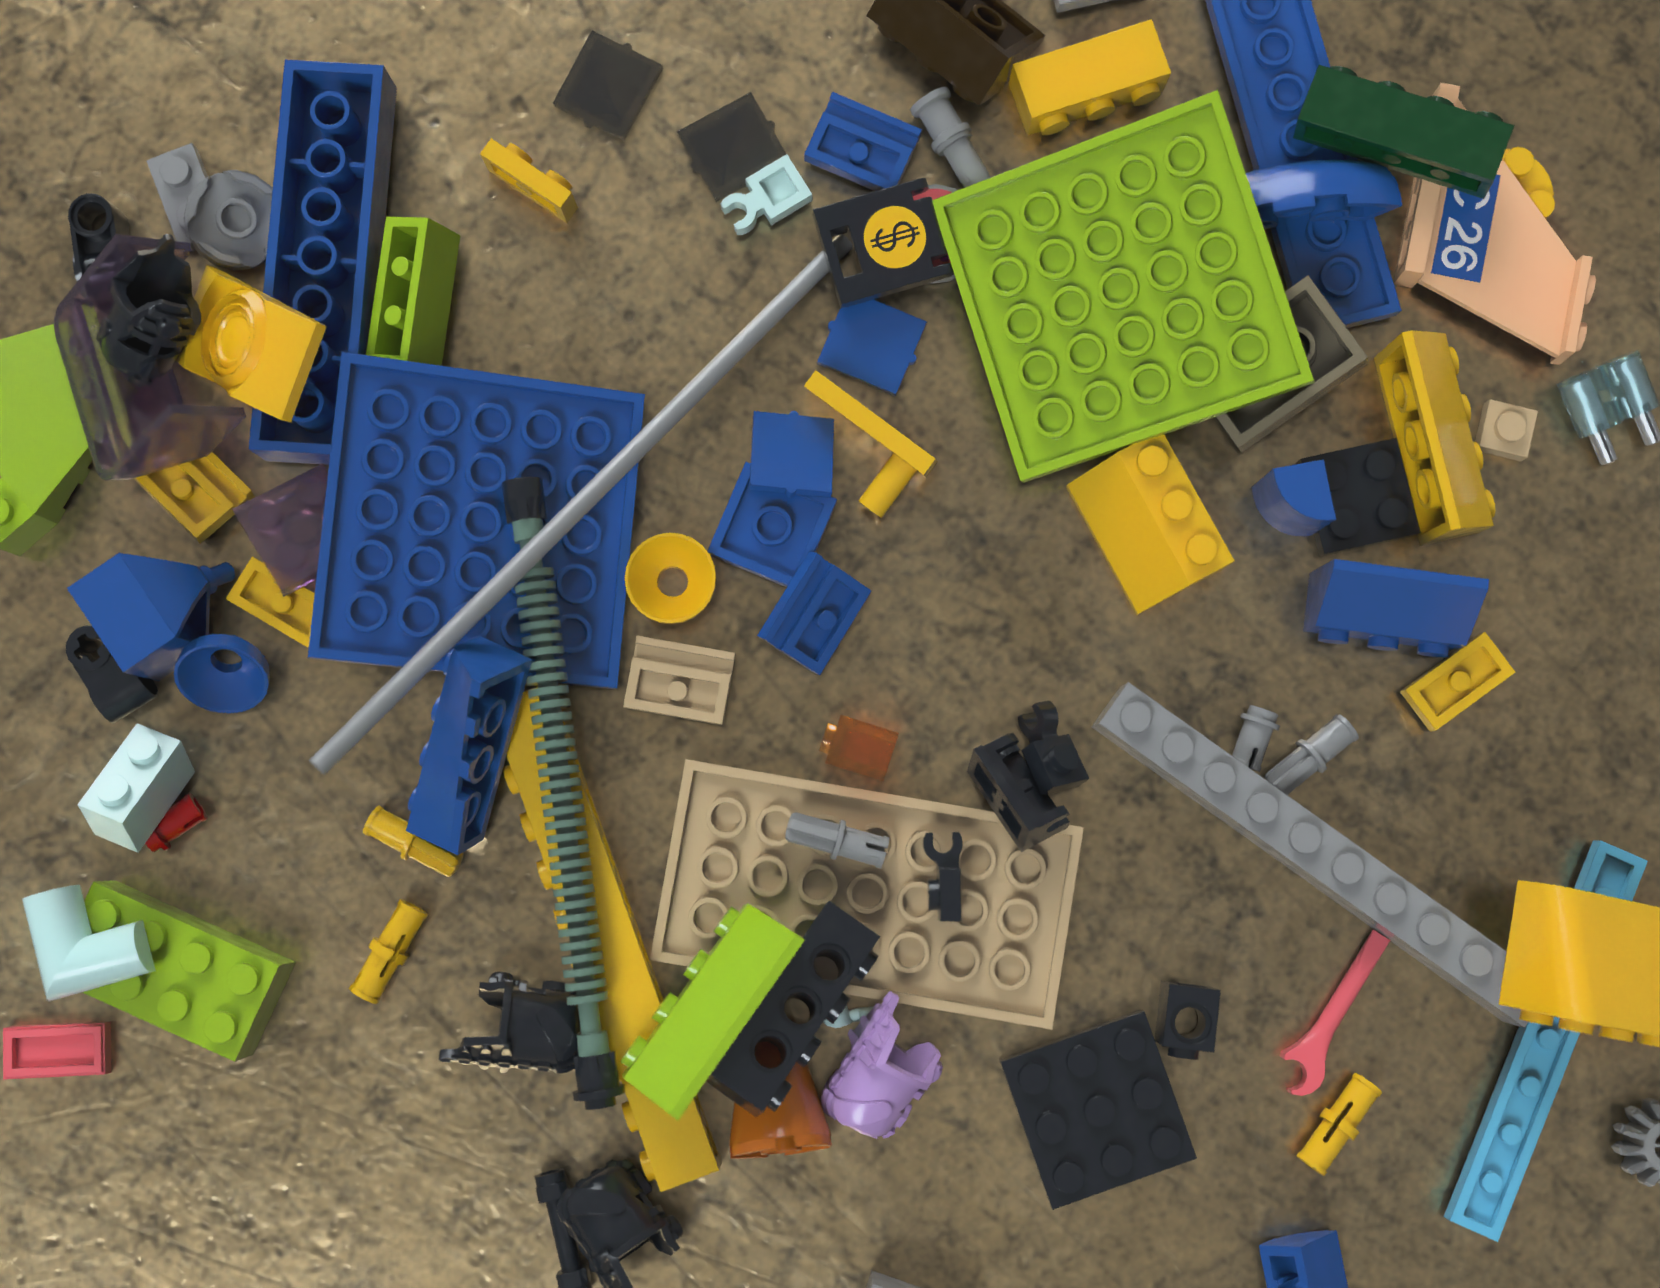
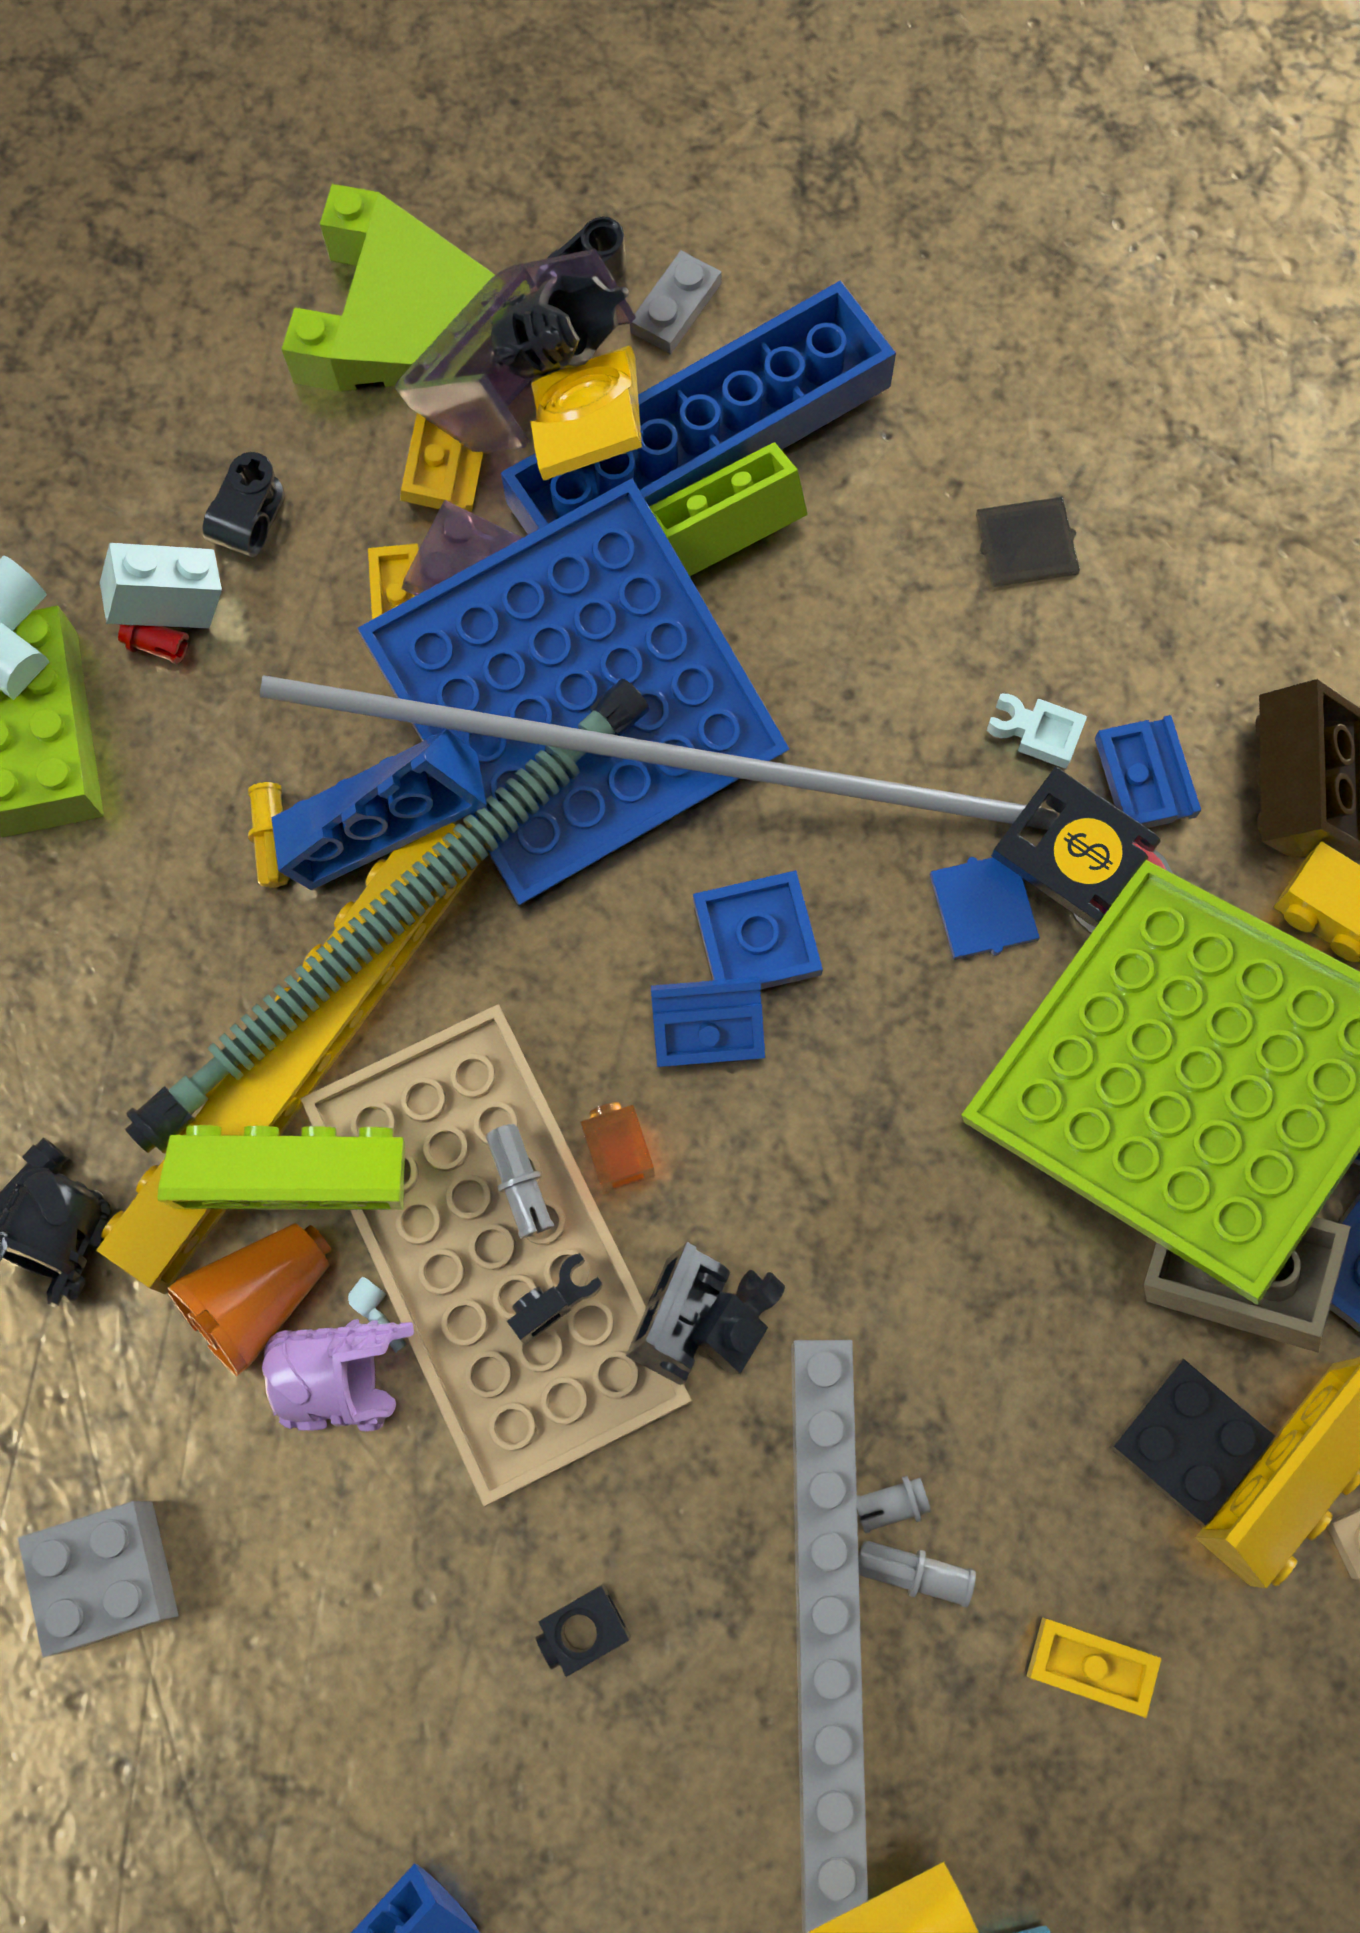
camera: 55 degrees right, 10 degrees down
blue piece [67,553,235,681] -> none
blue piece [174,634,270,713] -> none
light grey tile [183,170,273,271] -> none
yellow pin [349,899,429,1004] -> none
black helmet [438,972,581,1074] -> none
yellow plate [480,138,578,223] -> none
tan plate [623,636,736,725] -> none
yellow piece [625,532,717,624] -> none
clear smoke piece [677,92,786,202] -> none
black brick [706,901,880,1117] -> none
blue piece [749,411,834,498] -> none
yellow piece [804,370,938,518] -> none
light grey pin [910,87,991,188] -> none
black plate [999,1010,1197,1210] -> none
yellow slope [1066,435,1235,615] -> none
blue brick [1251,459,1336,537] -> none
coral piece [1280,930,1390,1096] -> none
yellow pin [1296,1072,1382,1176] -> none
blue slope [1303,559,1489,657] -> none

